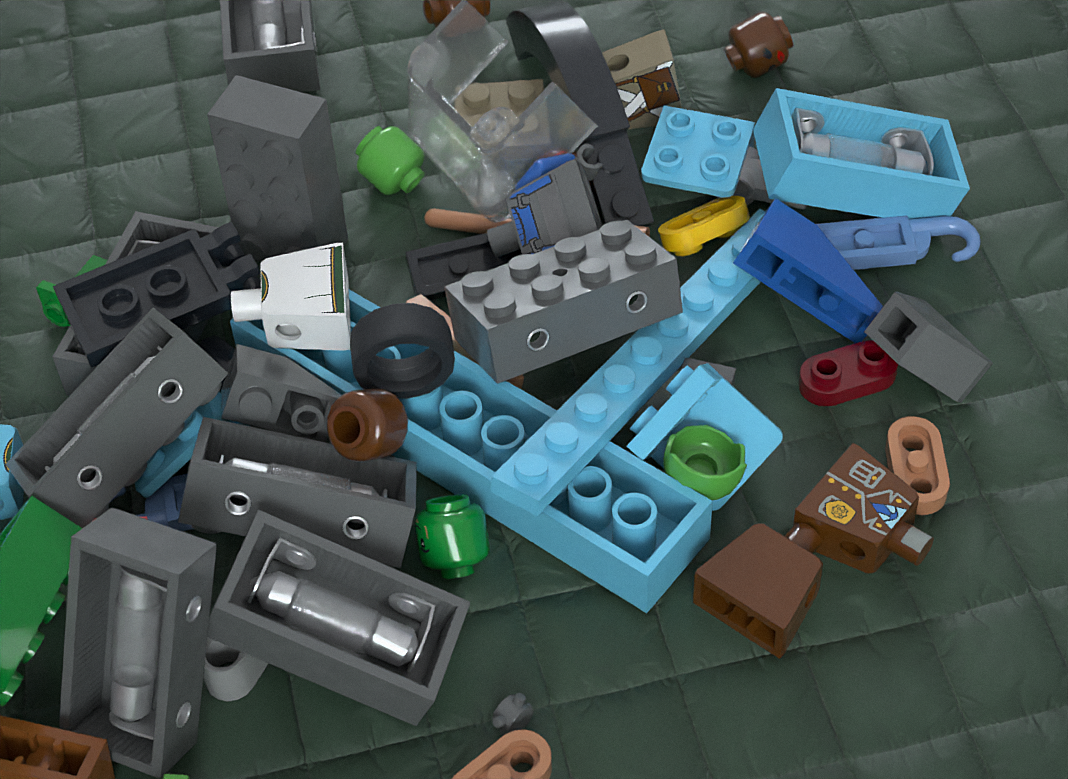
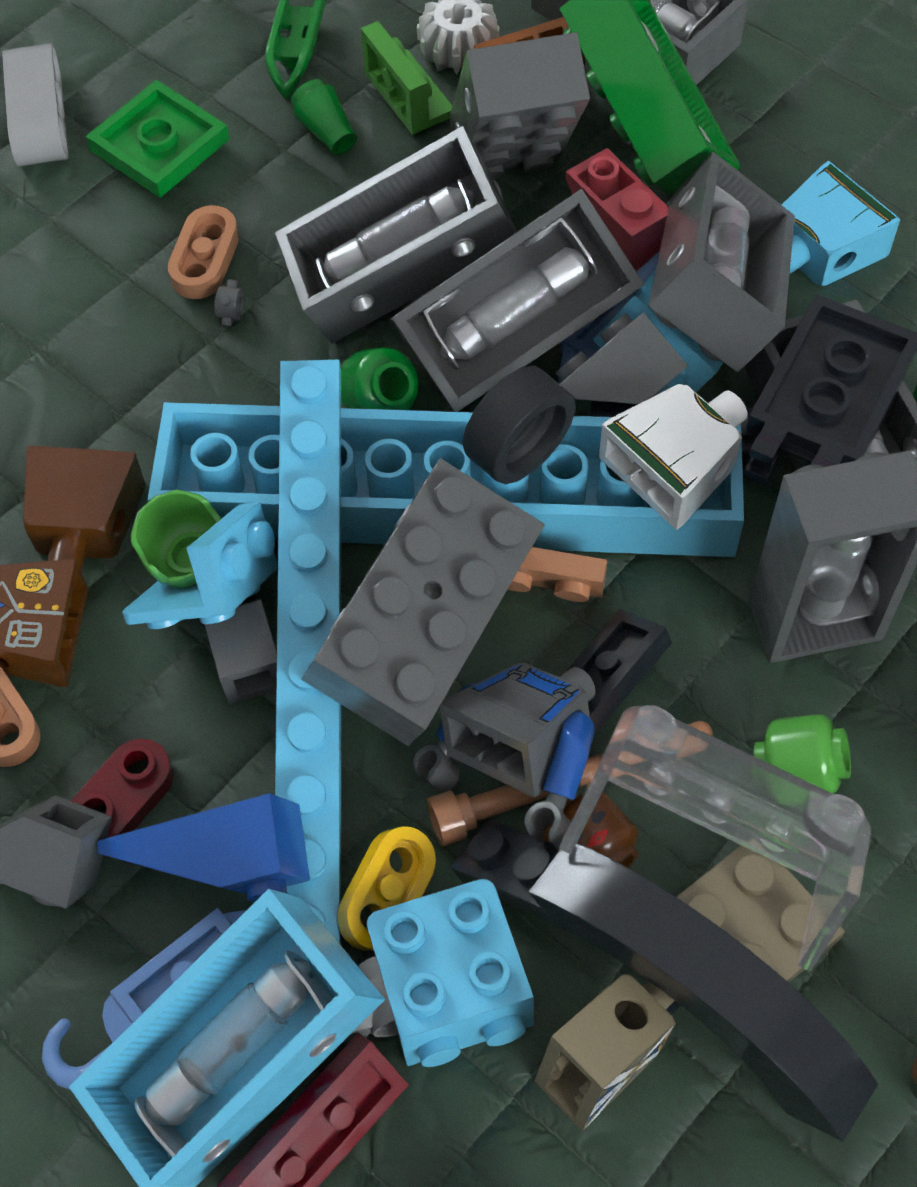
camera: 145 degrees right, 10 degrees up
reddish brown head [327,389,408,461] -> none

